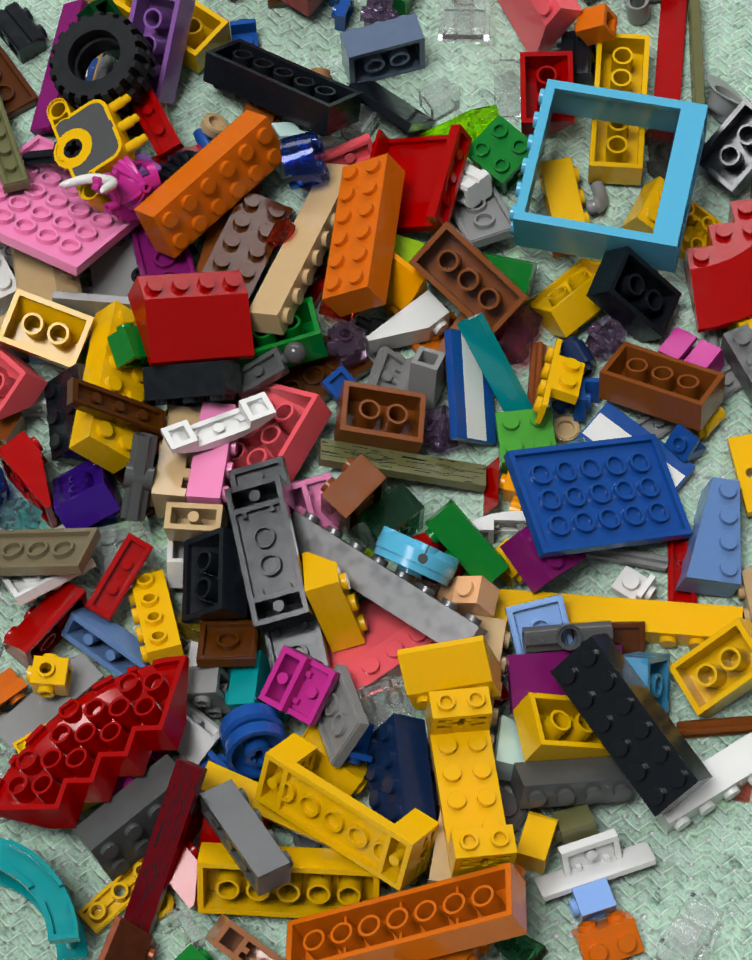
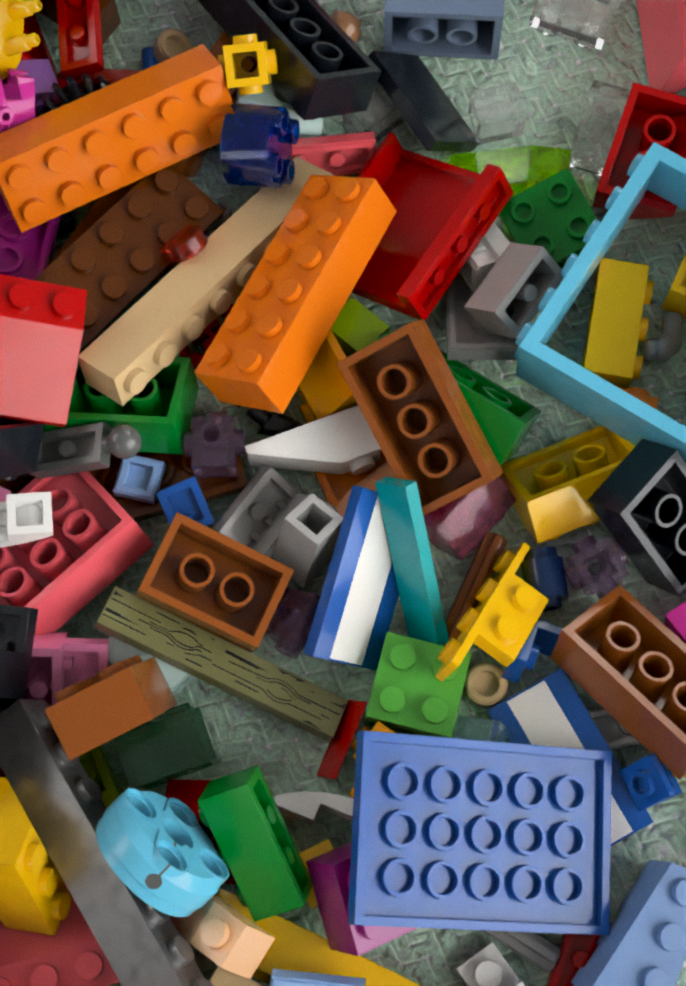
camera: 20 degrees right, 10 degrees up
none -> light blue tile [113,455,166,505]
none -> yellow brick [218,34,278,95]
none -> light grey brick [464,243,563,339]

